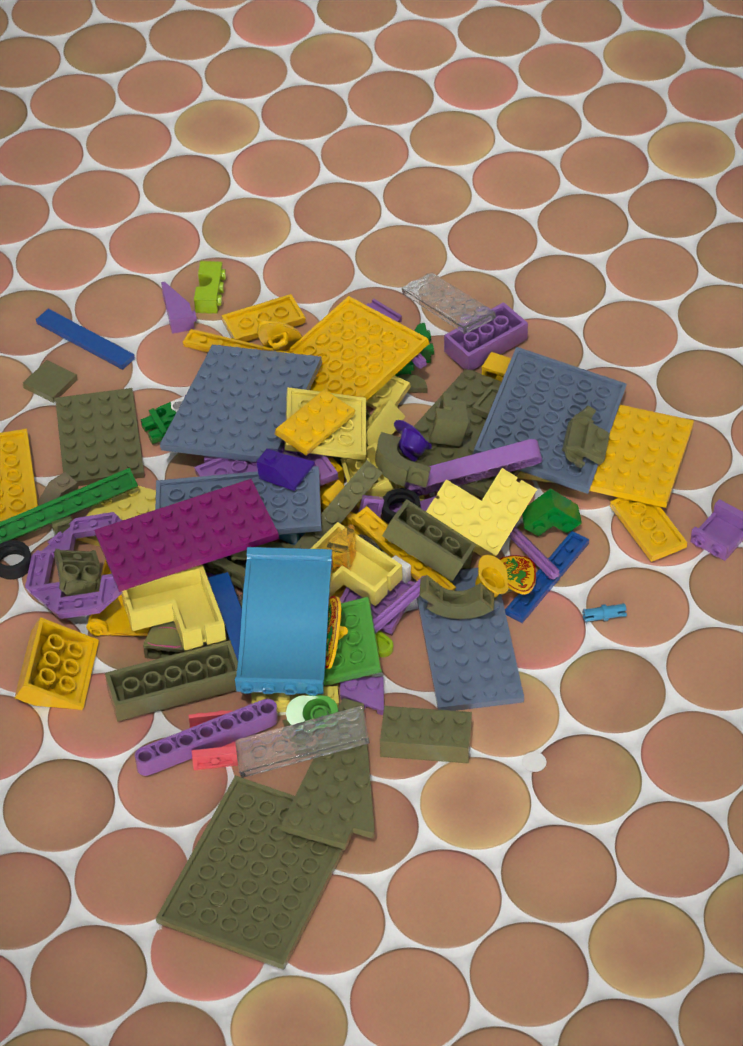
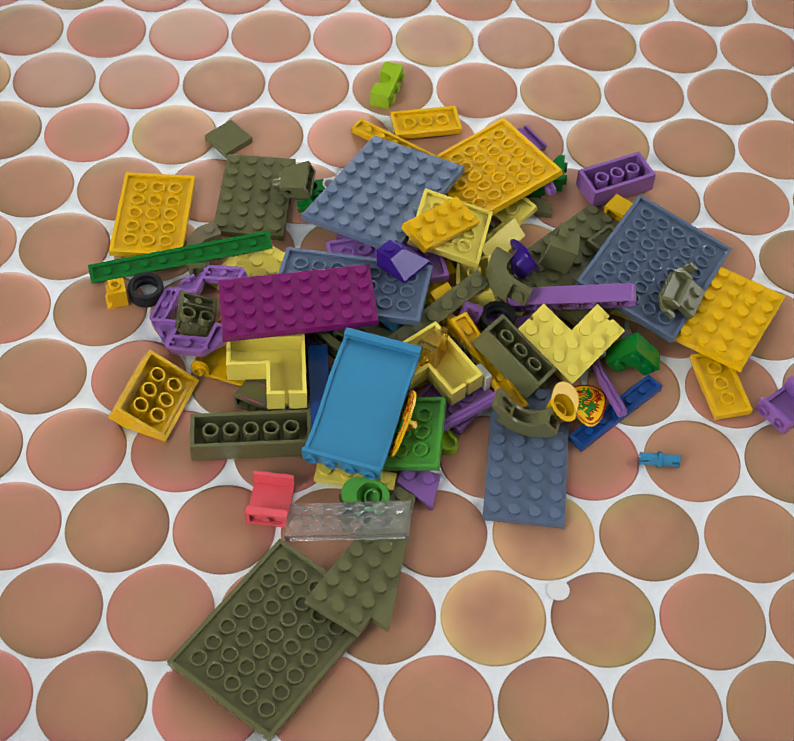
camera: 10 degrees right, 5 degrees up
blue tile [36,308,135,370] -> none
medium lavender beam [135,699,278,776] -> none
medium lavender slope [161,282,197,334] -> none
yellow shield [257,321,302,351] -> none
olive brick [380,706,472,763] -> none
clear plate [402,273,496,334] -> none
none -> olive torso [273,161,316,199]

